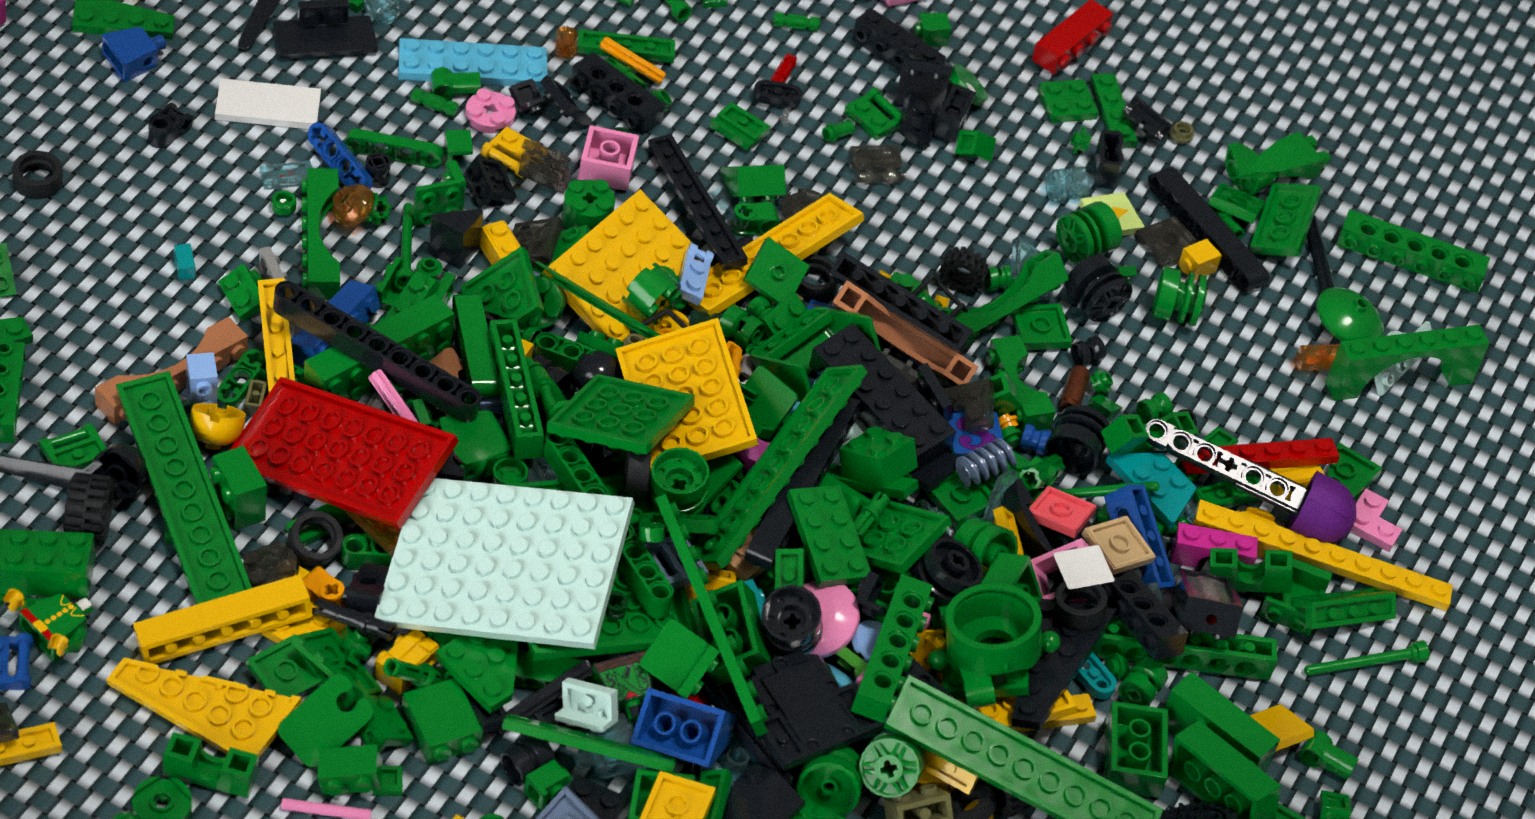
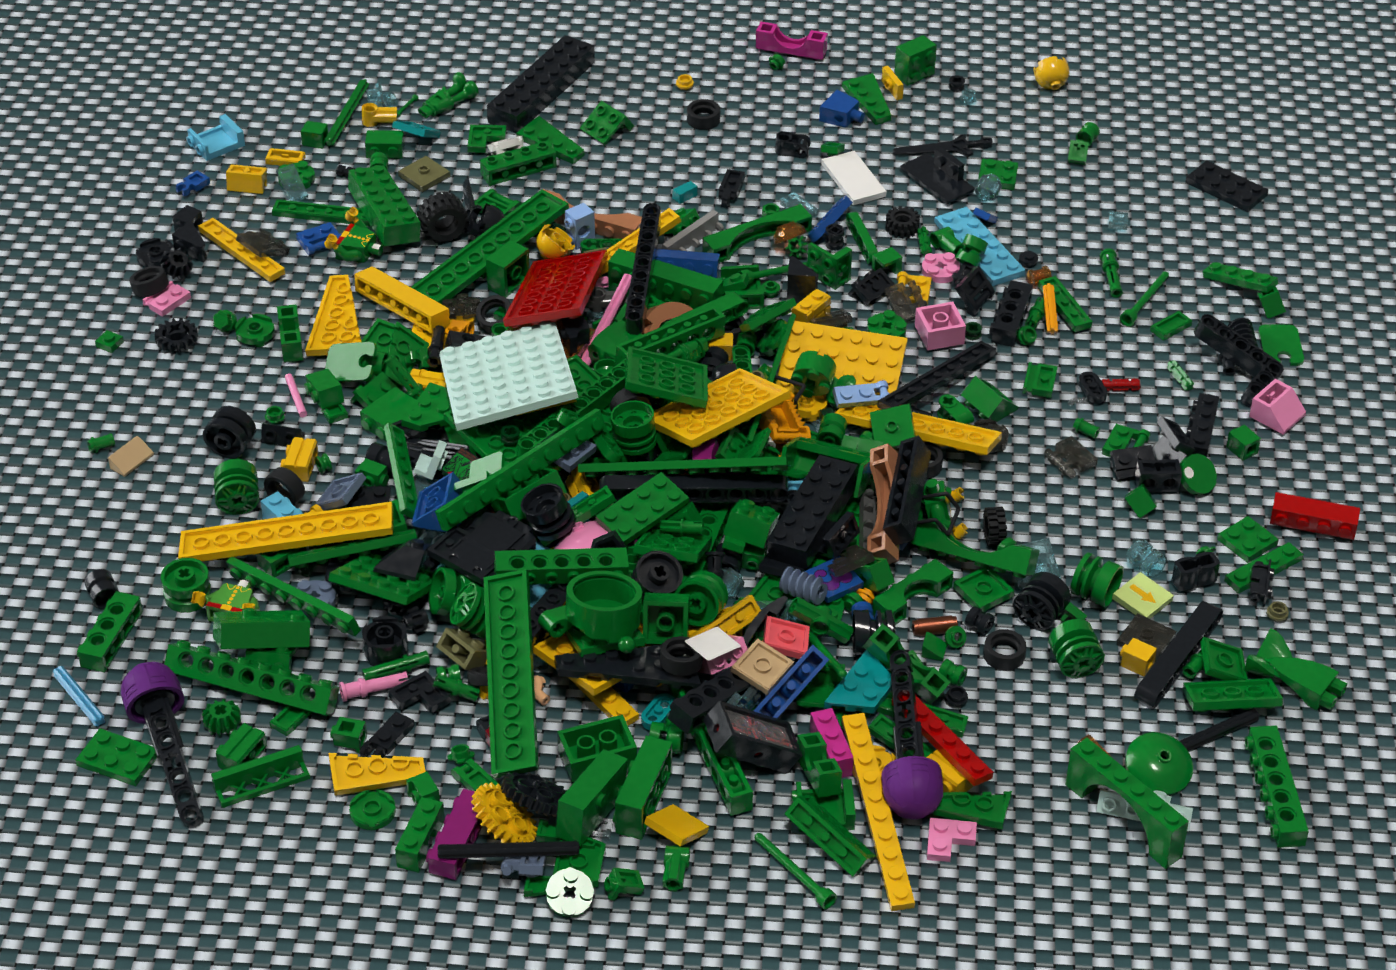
camera: 75 degrees right, 5 degrees down
none -> black hinge [718,169,745,208]
none -> green plate [821,142,845,156]
none -> black tyre [885,206,920,239]
none -> green wheel [955,234,989,266]
none -> blue tile [973,207,998,223]
none -> black tyre [983,629,1026,671]
none -> black plate [1019,251,1038,268]

